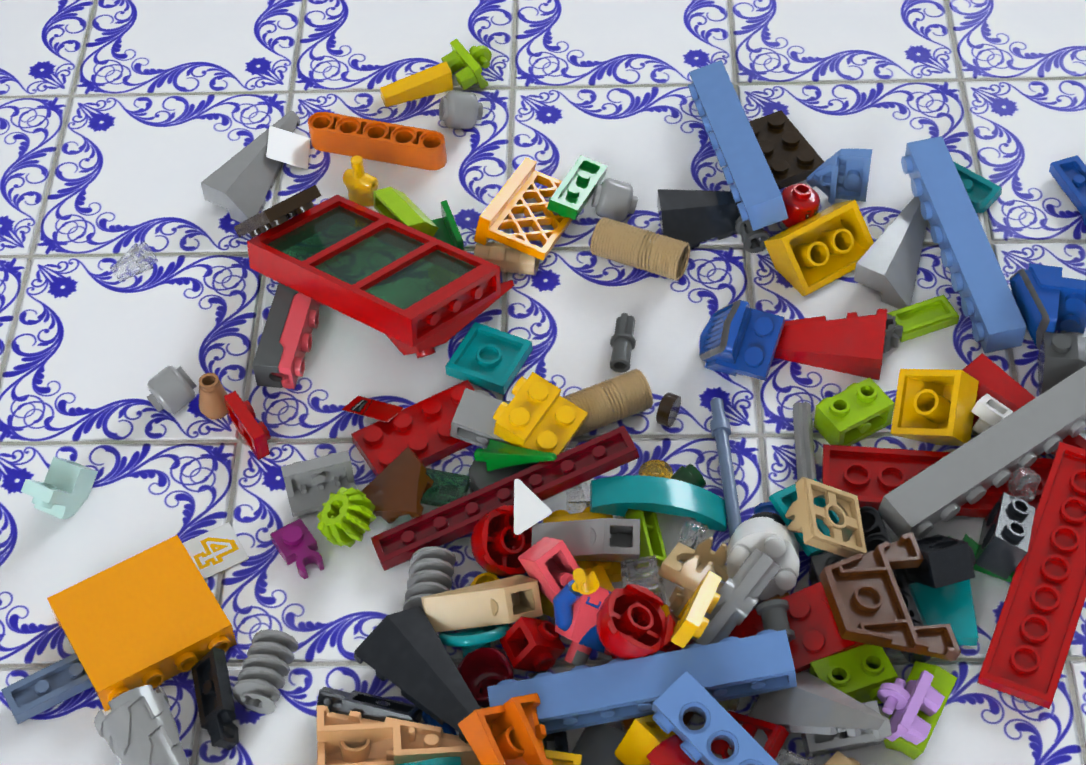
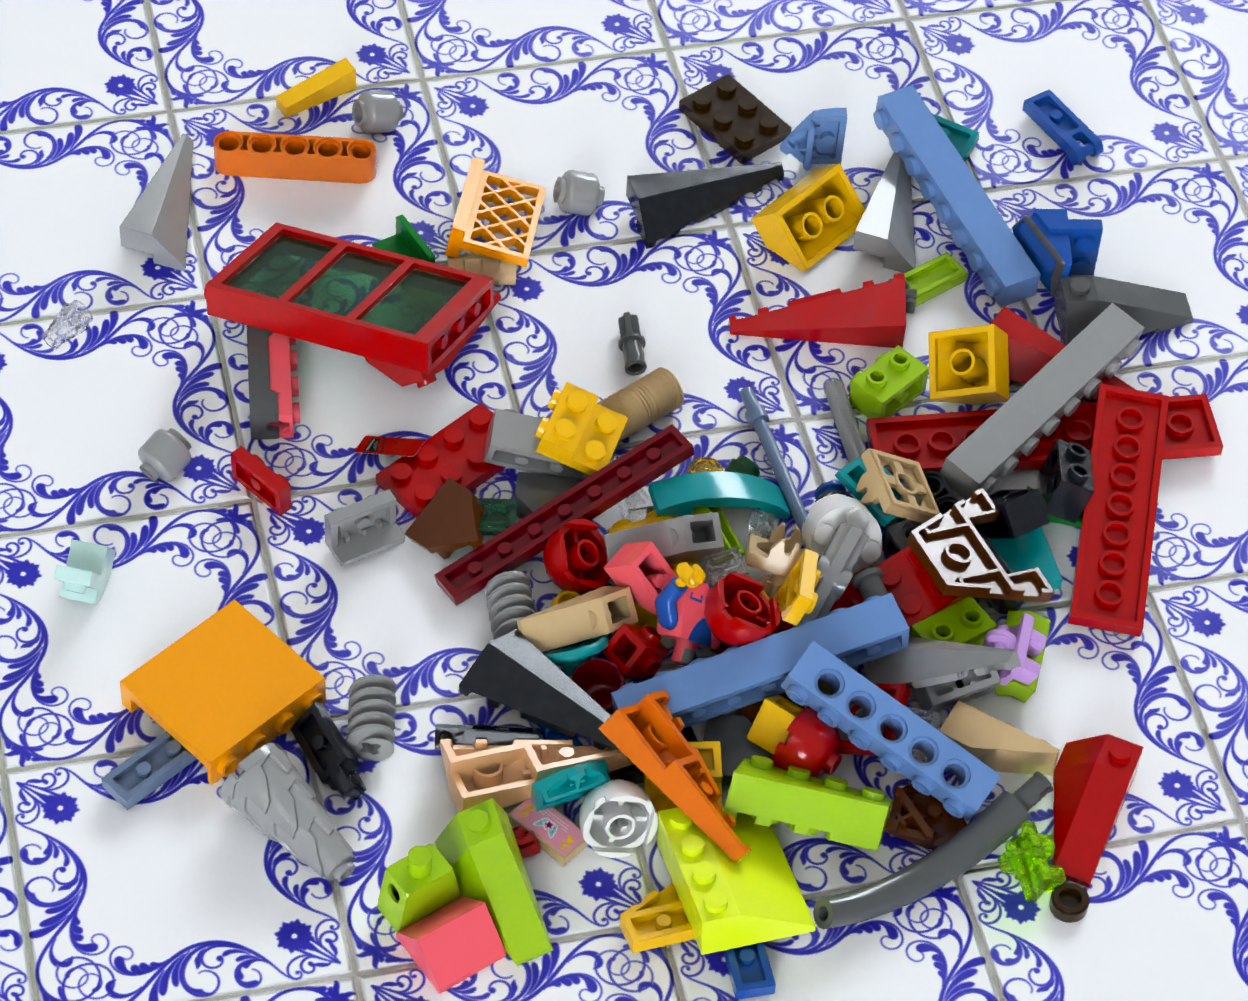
camera: 20 degrees left, 0 degrees up
white sticker [183,522,249,579] -> none
medium nougat cone [199,373,228,420] -> none
dark brown plate [234,185,321,238] -> none
white sticker [266,125,311,170] -> none
magenta plate [270,518,324,579] -> none
lime gear [317,487,376,547] -> none
yellow piece [343,155,379,207] -> none
lime piece [373,187,438,237] -> none
lime hips [441,38,492,90] -> none
teal plate [445,322,533,395] -> none
green piece [474,439,557,471] -> none
white sticker [514,479,552,535] -> none
plate [547,155,608,220] -> none
tan piece [590,217,690,281] -> none
dark brown tile [656,392,681,427] -> none
medium blue brick [688,60,788,231] -> none
blue piece [699,300,785,381] -> none
dark grey bush [735,216,770,253] -> none
red head [781,183,820,228] -> none
white tile [971,394,1013,434] -> none
clear piece [1008,467,1041,503] -> none

